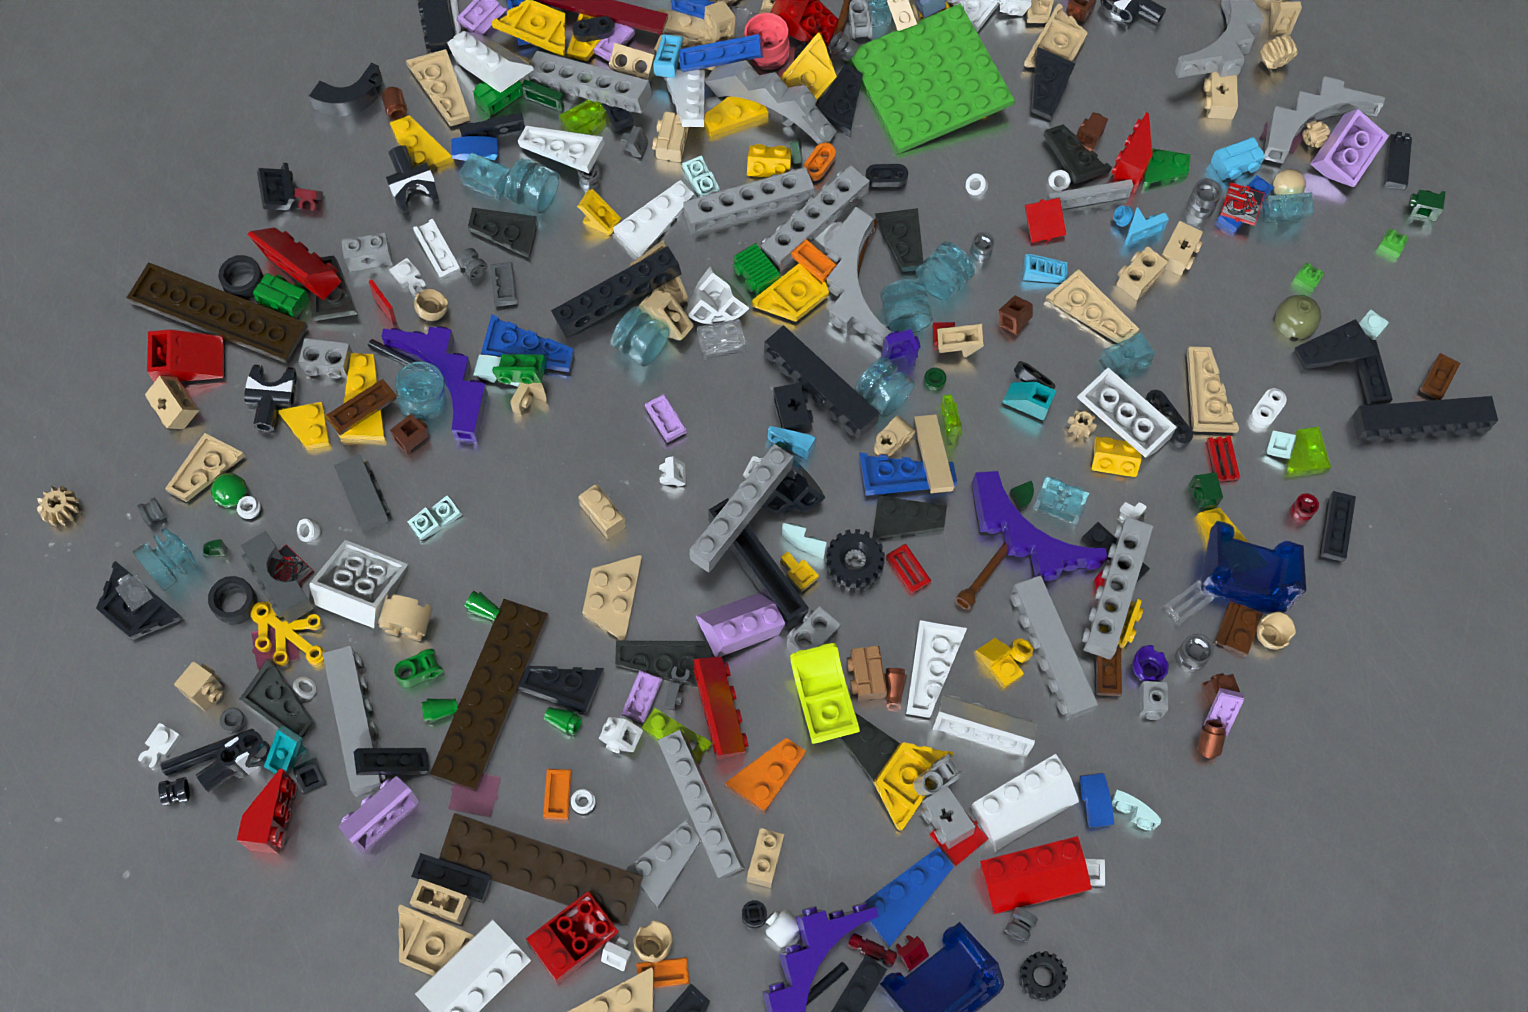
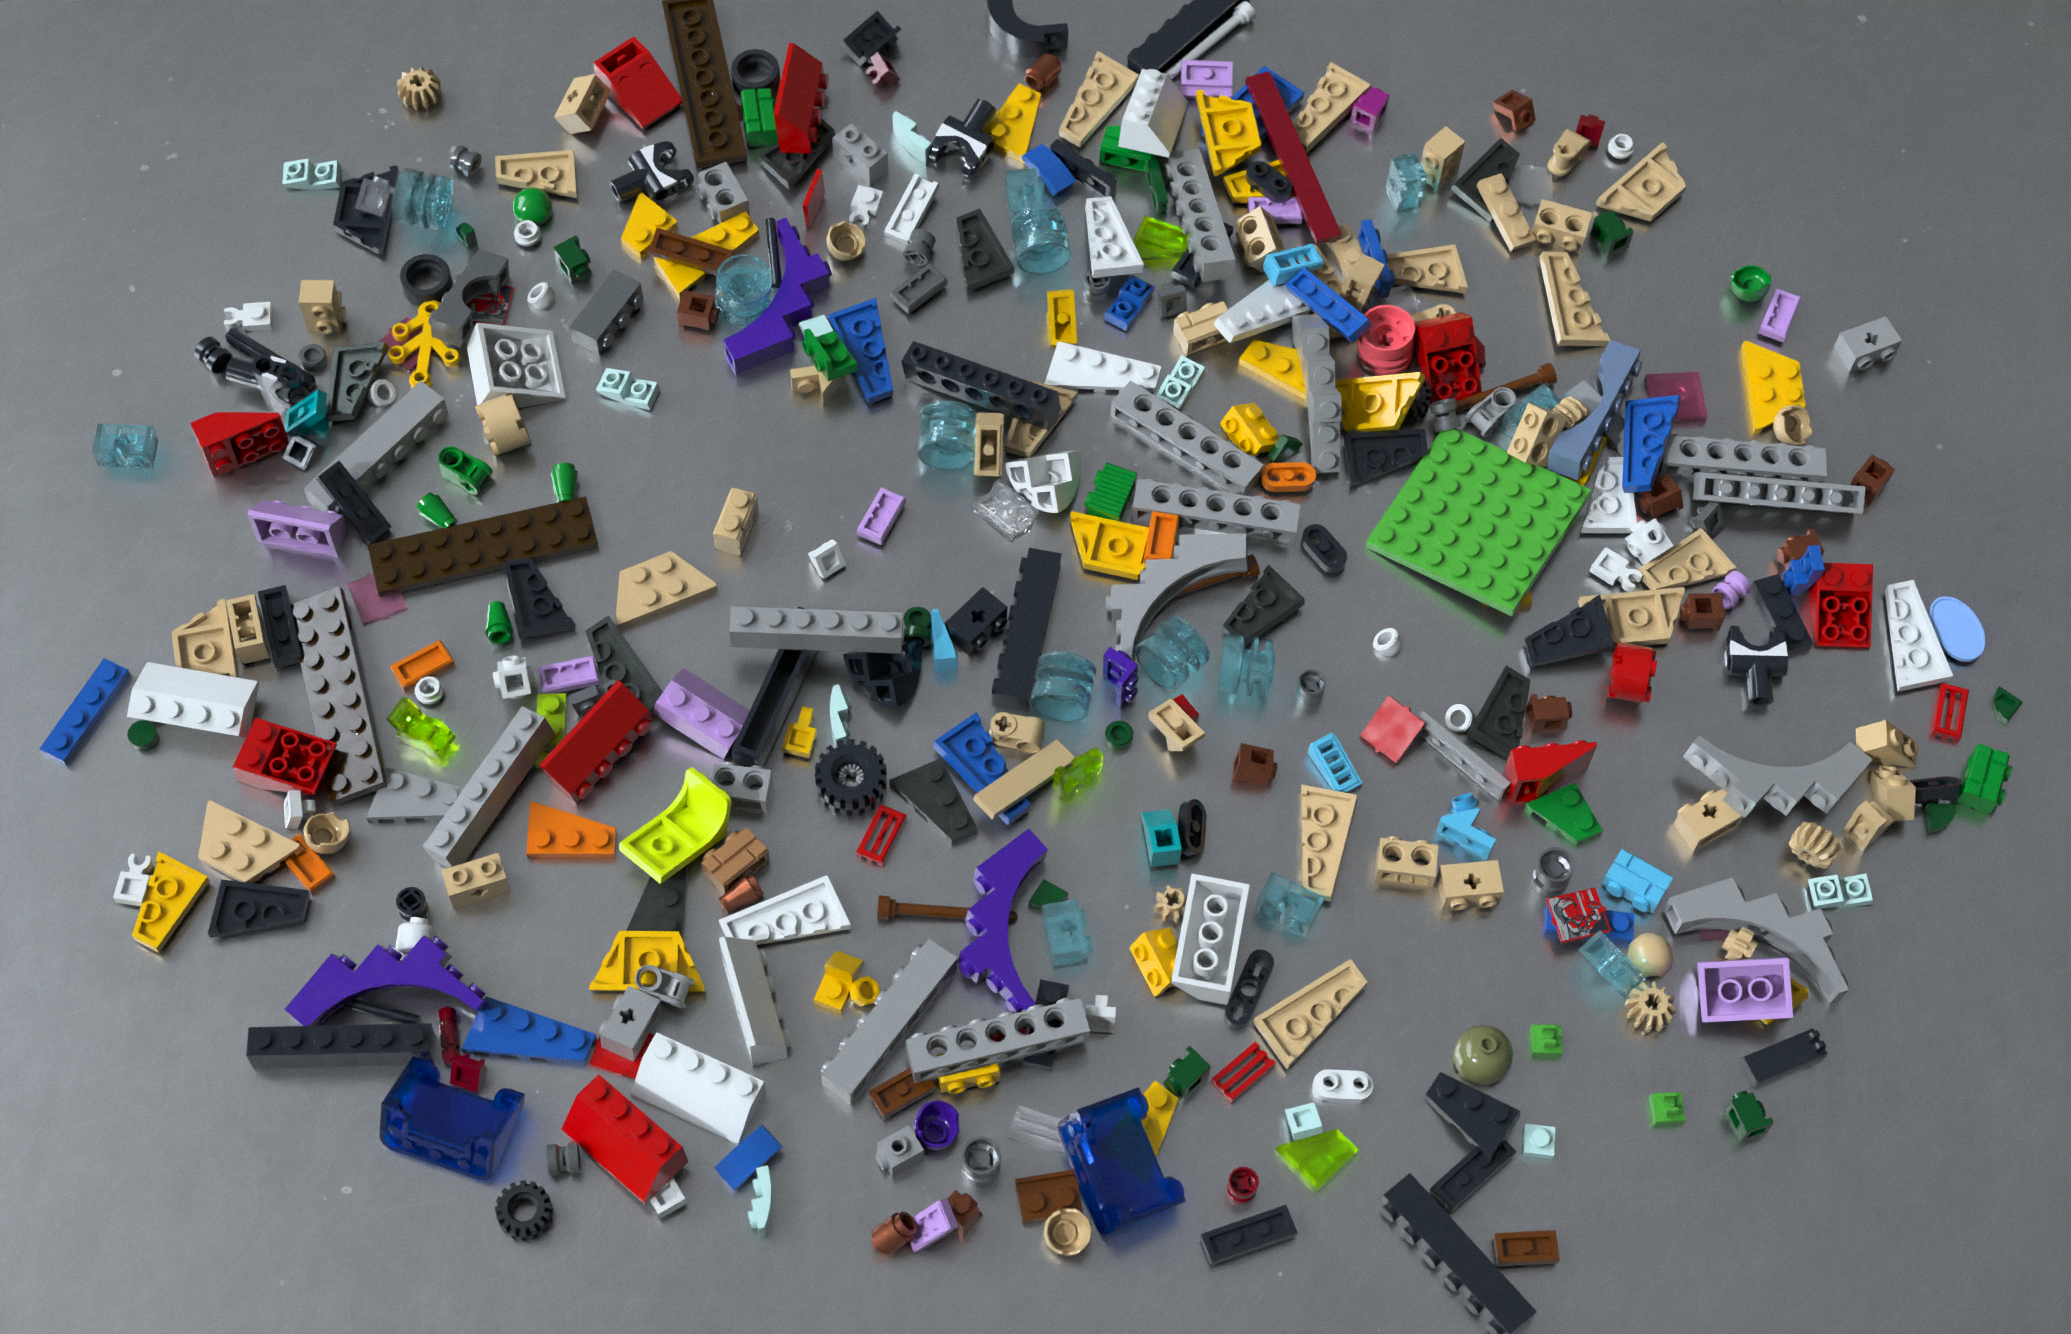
camera: 55 degrees right, 5 degrees down
none -> clear light blue brick [92,424,159,470]
none -> light aqua slope [282,159,341,190]
none -> clear neon green brick [386,697,457,759]
none -> dark green brick [553,236,592,284]
none -> light aqua slope [893,111,932,165]
none -> dark green tile [903,607,931,629]
none -> blue slope [1104,275,1155,331]
none -> white plate [1589,547,1643,592]
none -> red brick [1608,642,1657,703]
none -> tan gear [1625,981,1677,1033]
none -> light aqua slope [1808,874,1873,909]

